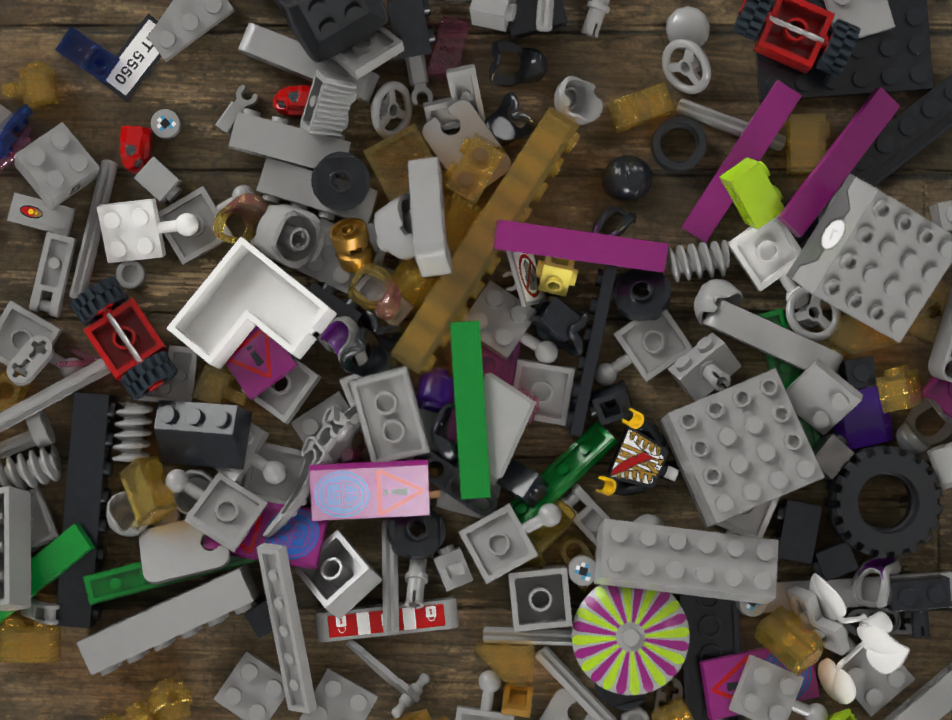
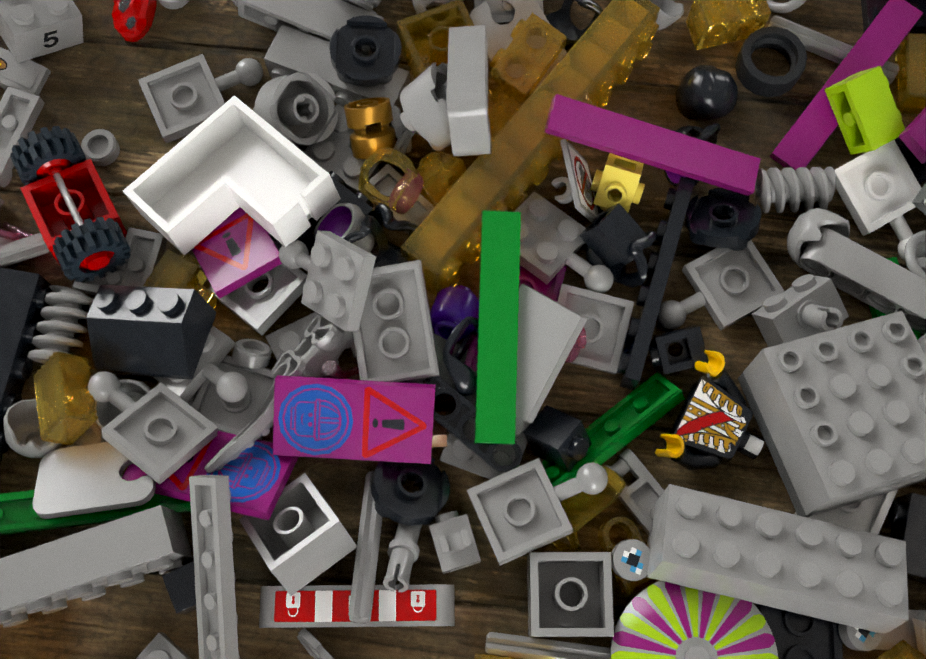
camera: 10 degrees right, 15 degrees down
light grey axle [69,159,118,299] -> none
white plate [97,198,199,263] -> none
light grey brick [134,156,183,204] -> none
clear yellow piece [213,194,268,244] -> none
none -> light grey tile [232,339,272,369]
none -> light grey plate [279,230,376,332]

